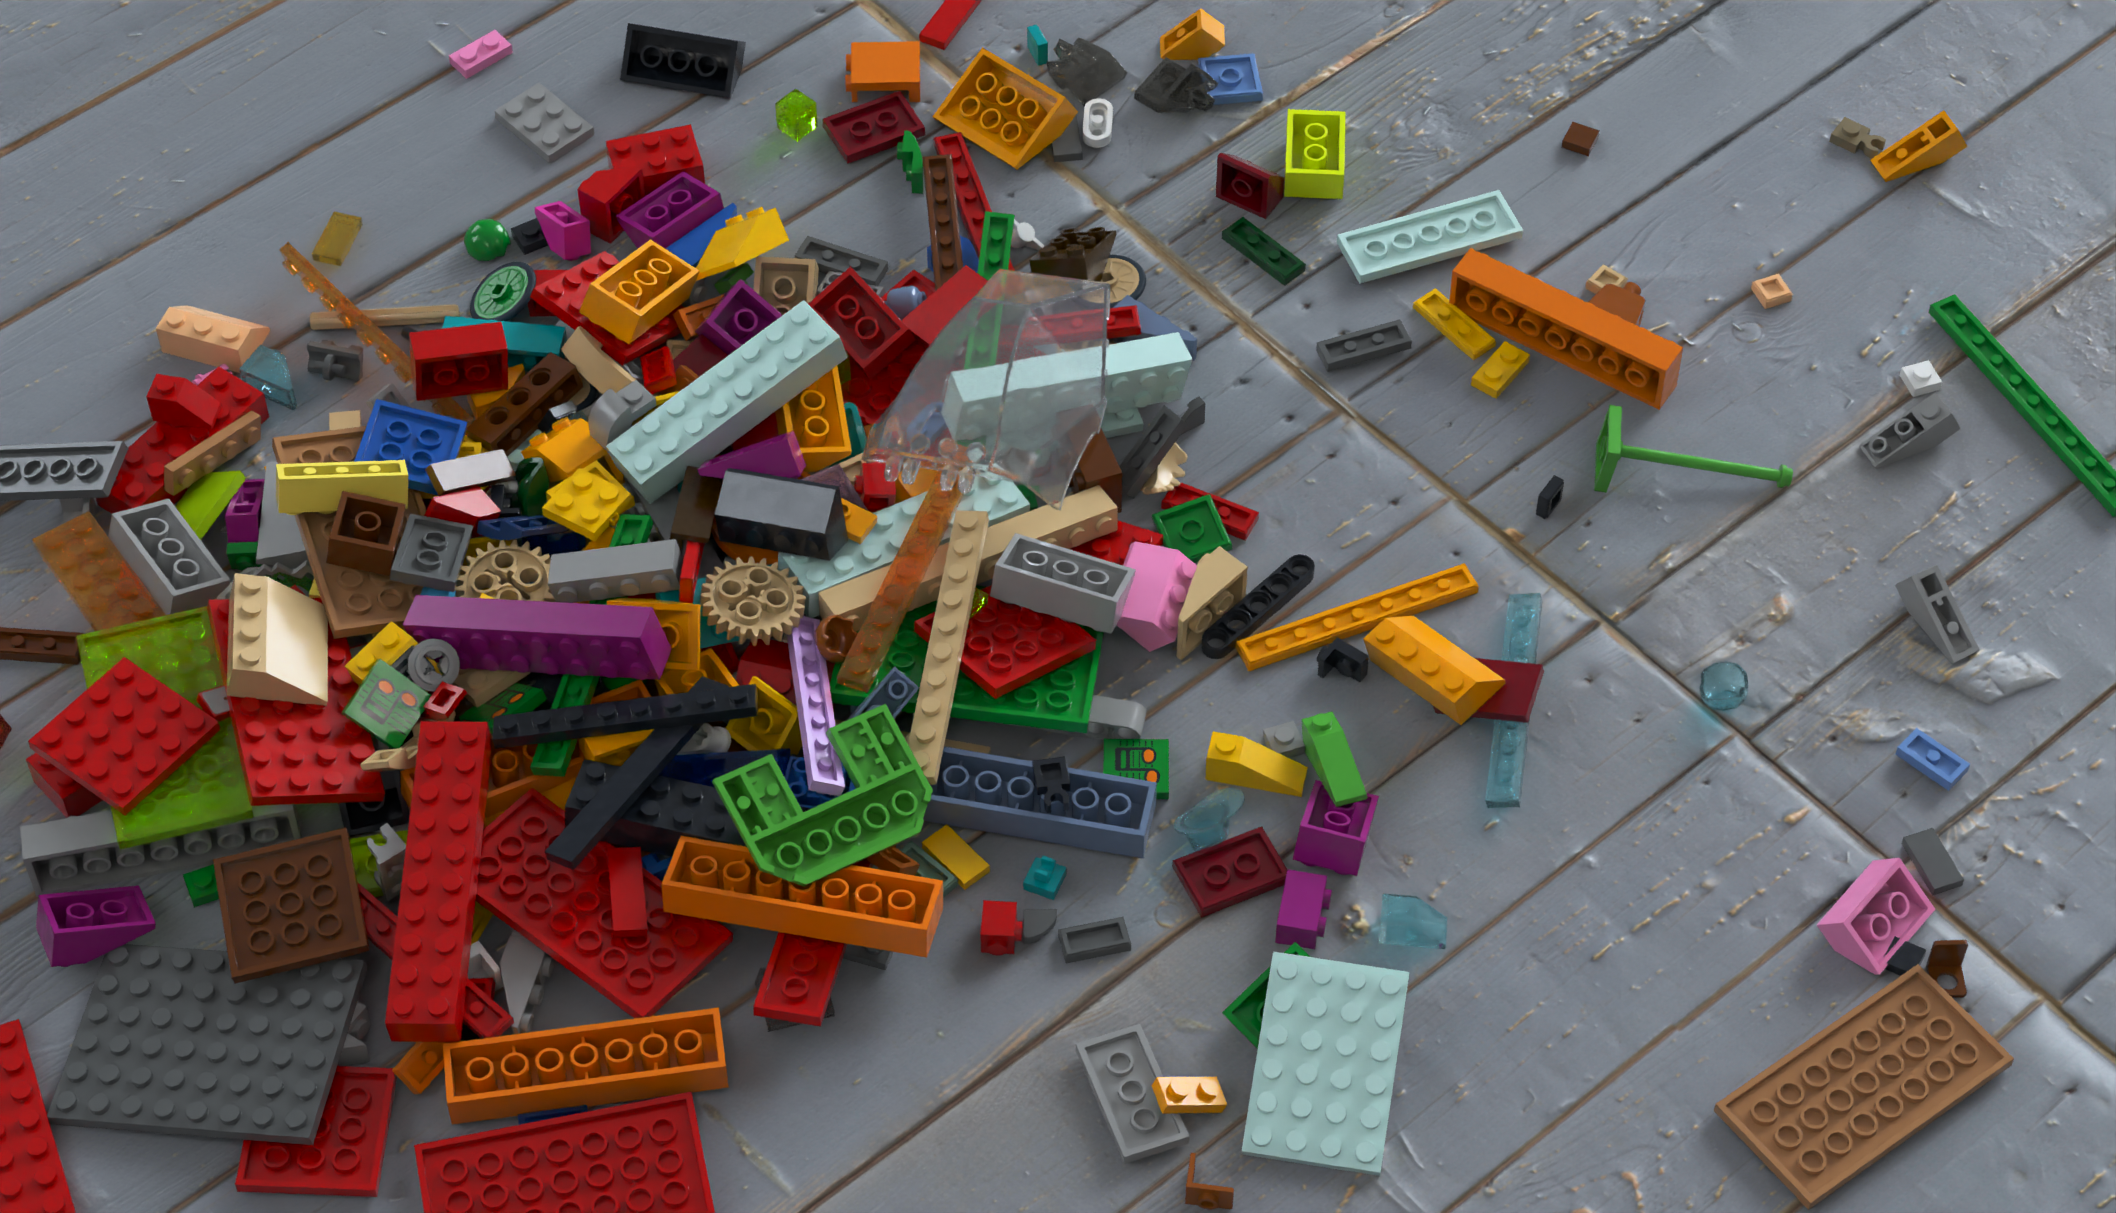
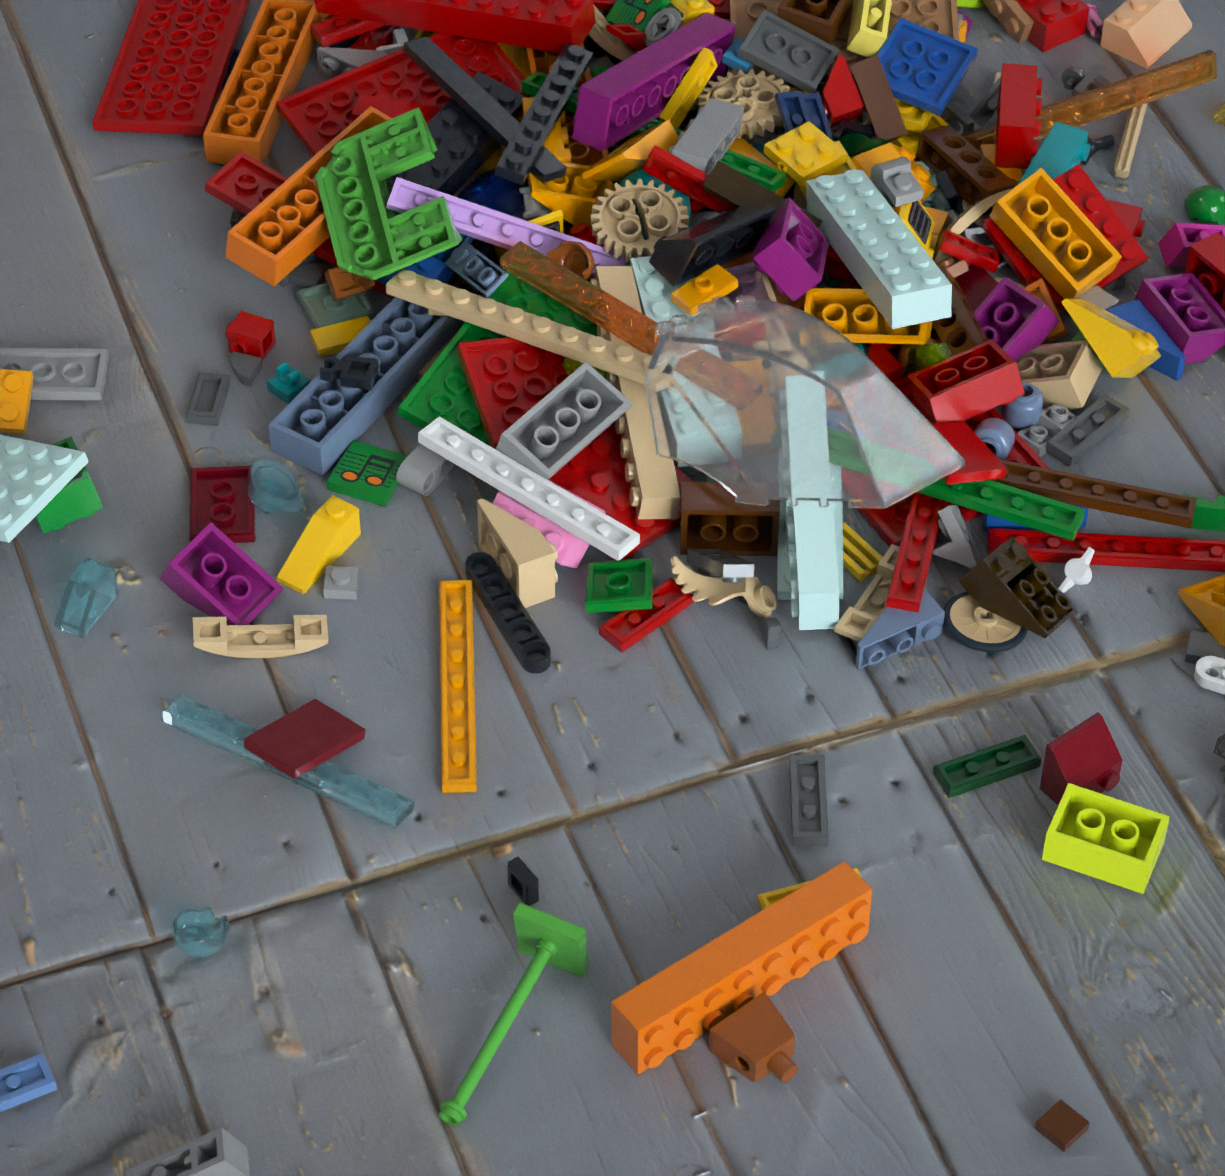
camera: 110 degrees right, 5 degrees down
clear light blue slope [239,345,297,410] -> none
green wheel [470,262,536,321] -> none
magenta brick [1275,869,1332,949] -> none
bright green slope [1301,711,1367,807] -> none
black bracket [1317,637,1369,682] -> none
light aqua plate [1337,190,1523,284] -> none
light orange slope [1363,616,1505,725] -> none
yellow plate [1471,341,1530,399] -> none
tan tile [1585,264,1628,294] -> none
none -> tan slope [192,615,329,658]
none -> white plate [418,417,640,561]

